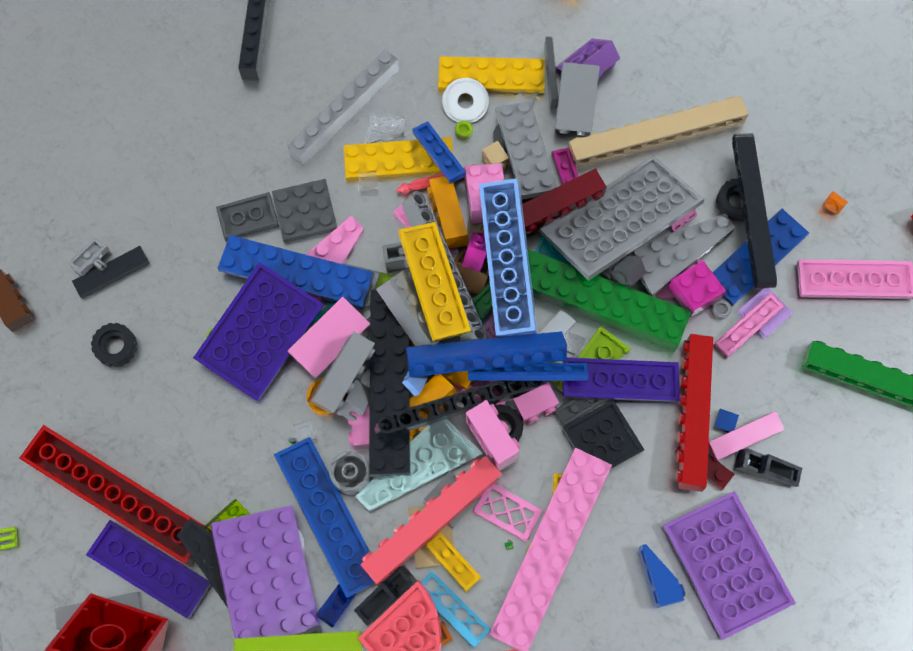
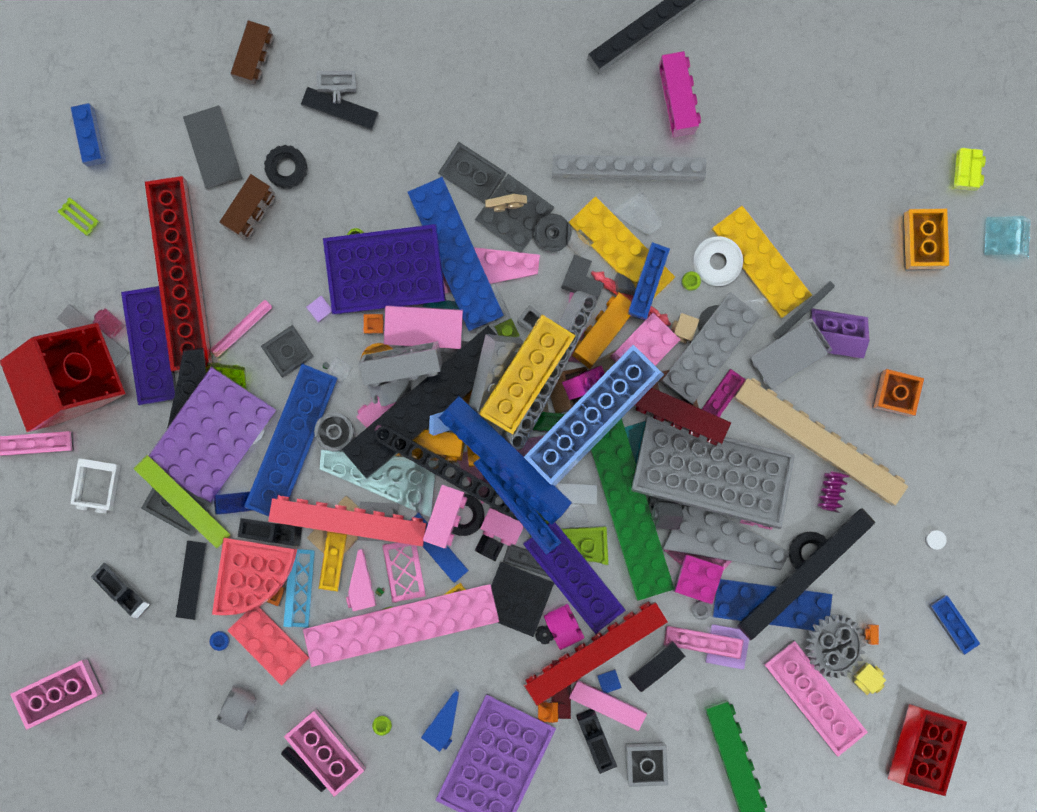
camera: 45 degrees right, 15 degrees up
none -> clear pink brick [92,308,126,339]
none -> dark grey tile [183,105,242,189]
none -> bright pink axle [210,300,272,357]
none -> reddish brown brick [219,174,275,240]
none -> dark grey tile [261,325,314,378]
none -> lavender tile [306,296,332,323]
none -> bright pink slope [346,549,377,611]
none -> orange plate [364,314,383,334]
none -> lime plate [372,716,392,736]
none -> blue tile [410,512,469,583]
none -> black slope [475,534,504,561]
none -> tan plate [485,194,527,212]
none -> dark grey plate [533,214,572,252]
none -> black plate [535,625,554,644]
none -> orange plate [538,701,558,723]
none -> dark pink brick [544,604,585,650]
none -> dark grey tile [561,254,604,300]
none -> dark grey tile [615,273,635,295]
none -> light grey brick [626,743,668,787]
none -> black slope [628,641,686,692]
none -> dark pink brick [659,51,701,138]
none -> light grey gear [805,614,866,678]
none -> magenta piece [818,471,849,513]
none -> light yellow brick [853,663,886,695]
none -> orange brick [873,369,924,417]
none -> white tile [926,530,946,550]
none -> blue plate [930,595,980,655]

